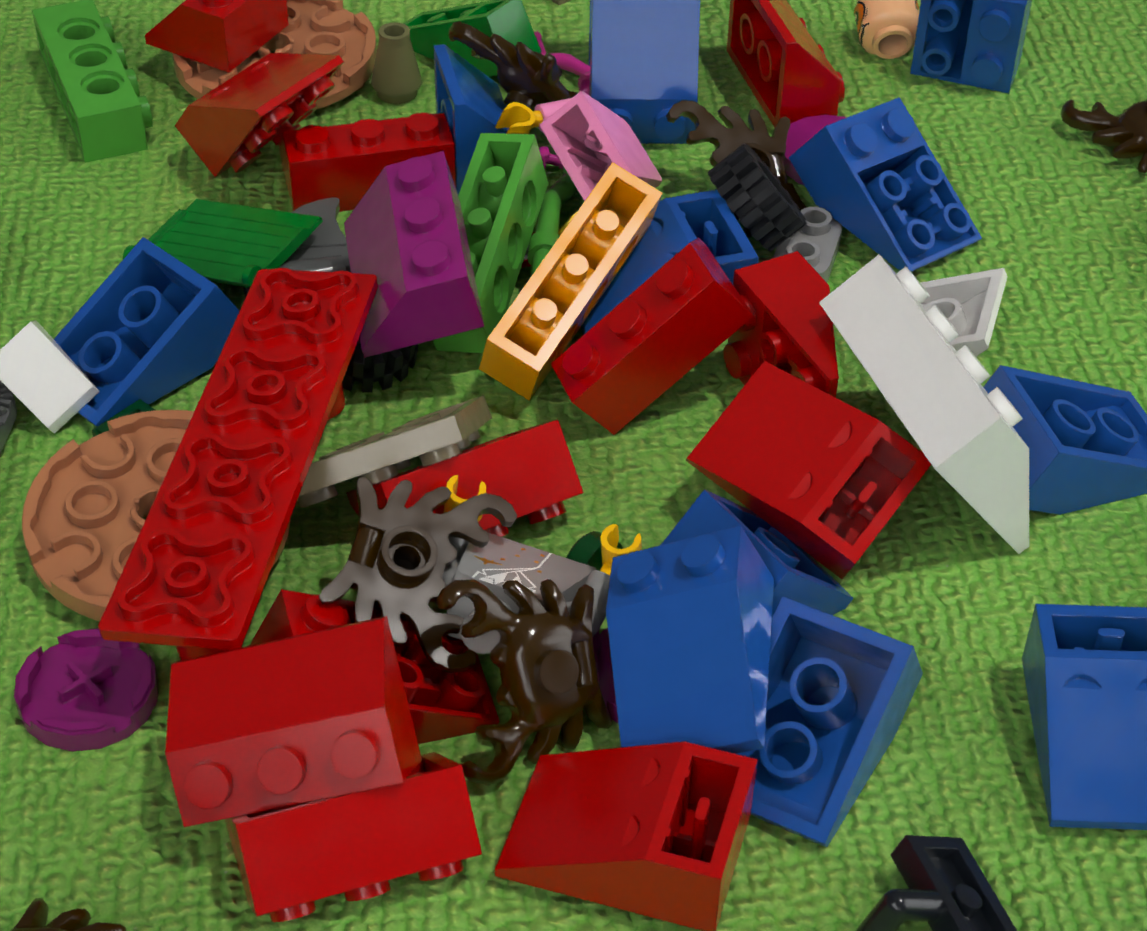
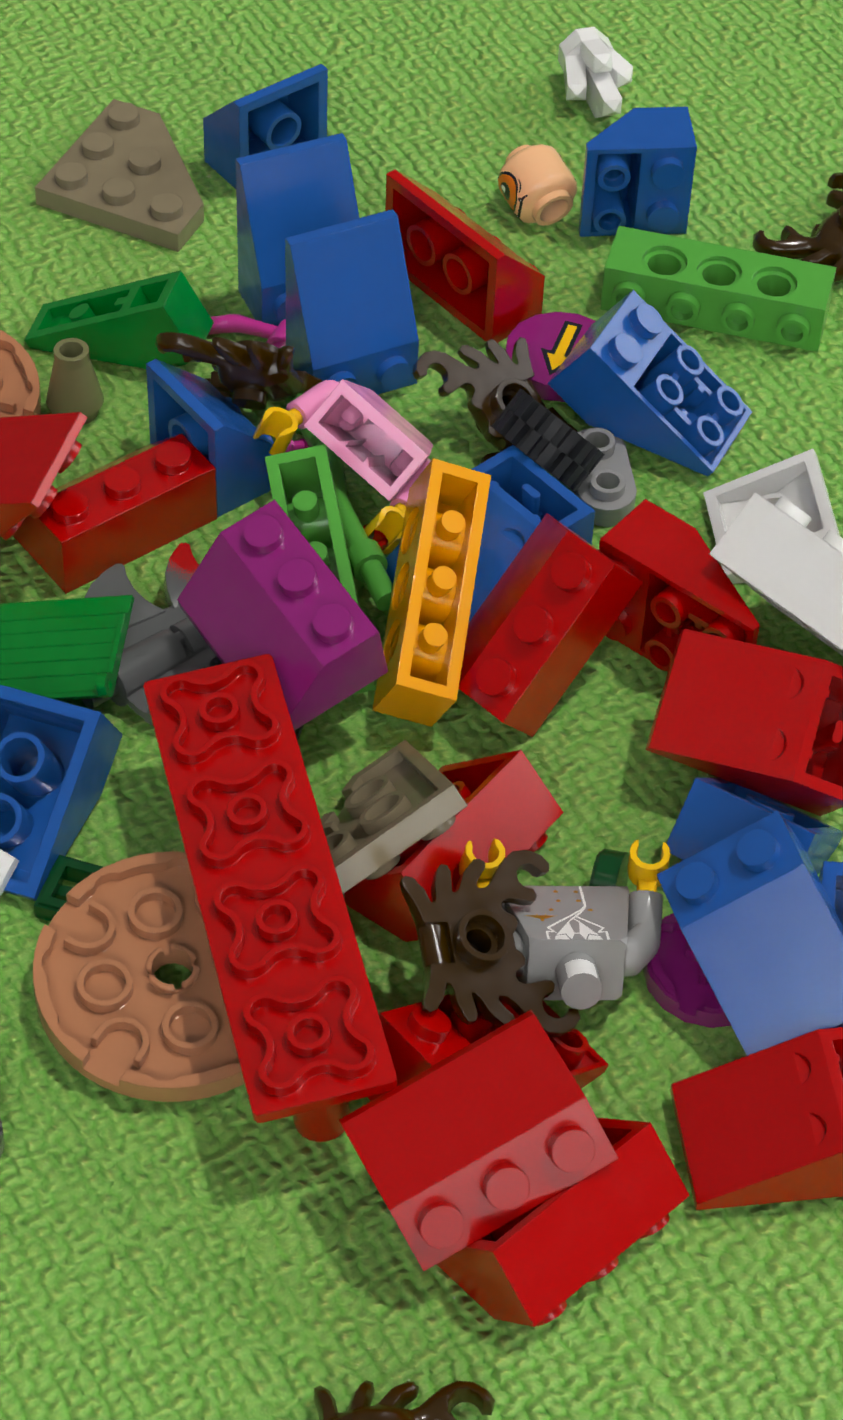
camera: 25 degrees left, 5 degrees up
magenta tile [14,629,158,751] -> none
dark brown animal [436,579,612,785] -> none
none -> bright green brick [600,226,837,352]

